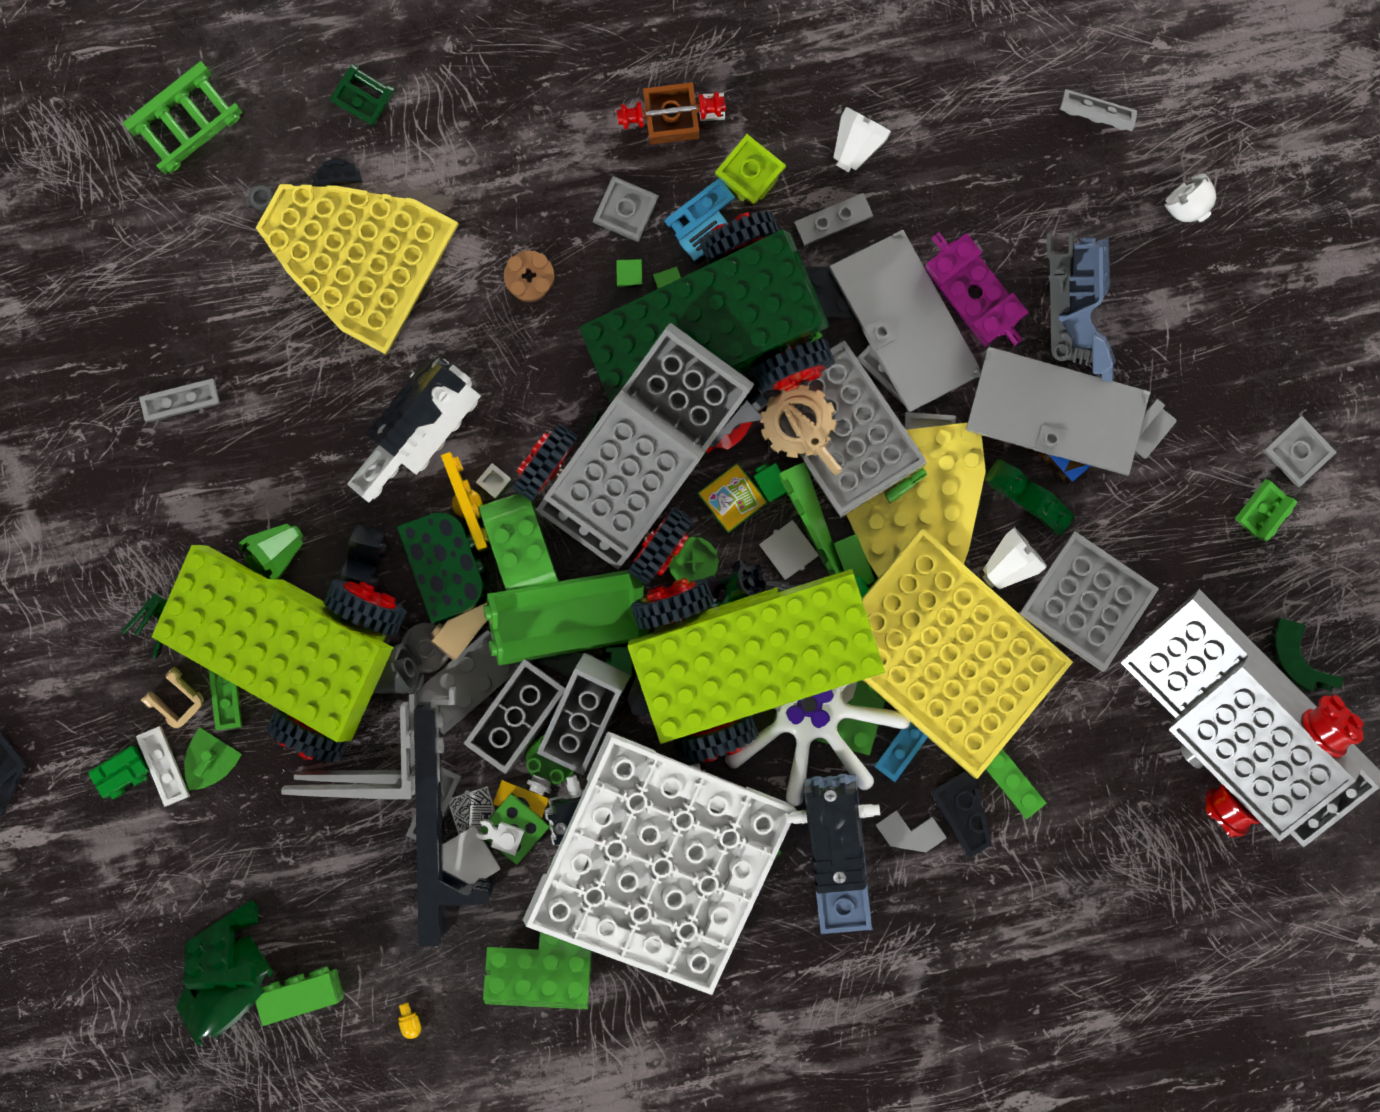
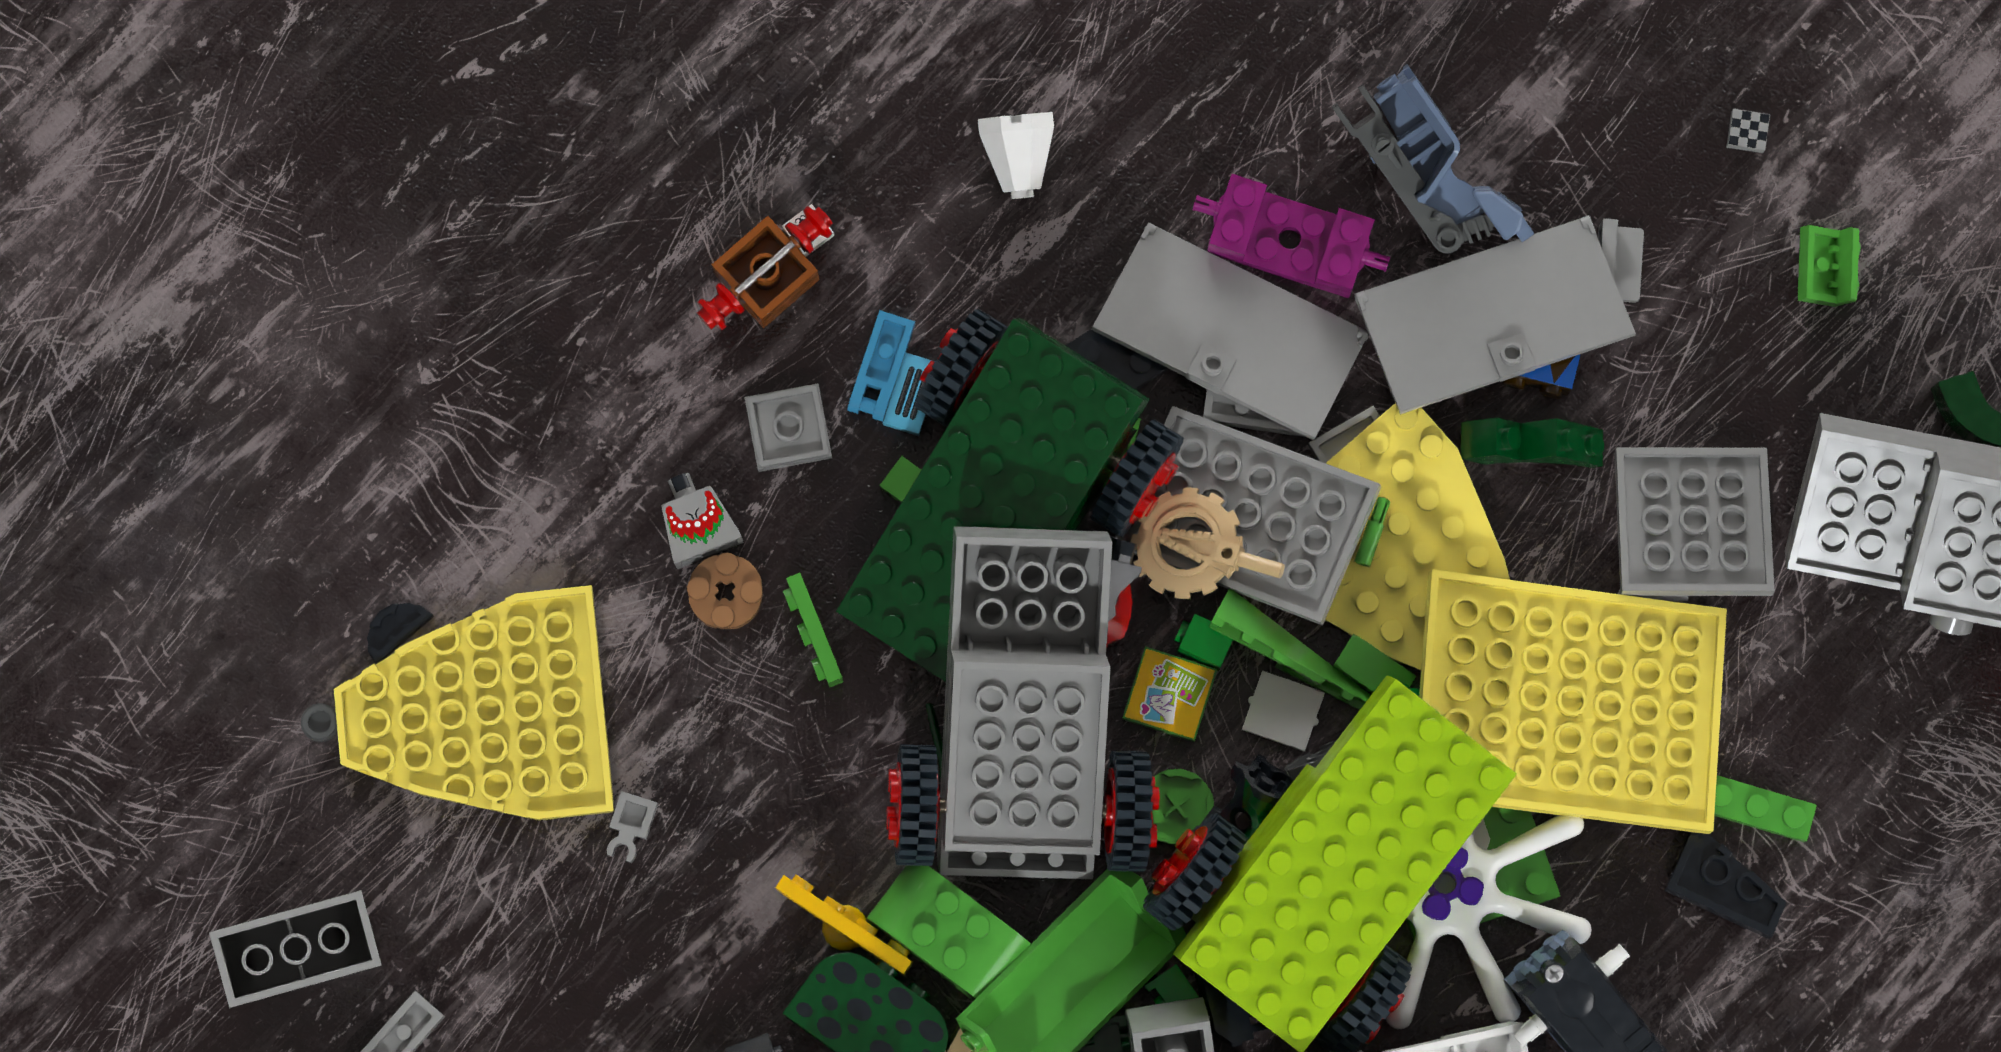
camera: 40 degrees left, 5 degrees down
bright green fence [123,61,243,174] -> none
dark green plate [329,63,396,127] -> none
piece [347,356,481,502] -> none
white plate [476,463,512,499] -> none
bright green tile [616,260,642,286] -> none
lime panel [715,134,786,206] -> none
light grey plate [794,193,873,246] -> none
dark azure plate [874,722,928,782] -> none
light grey tile [876,810,946,853] -> none
white cone [982,527,1047,589] -> none
light grey plate [1263,416,1337,487] -> none
none -> light grey brick [209,890,381,1008]
none -> light grey plate [607,791,658,863]
none -> light grey torso [661,473,744,569]
none -> bright green plate [783,573,843,688]
none -> tile [1726,109,1770,153]

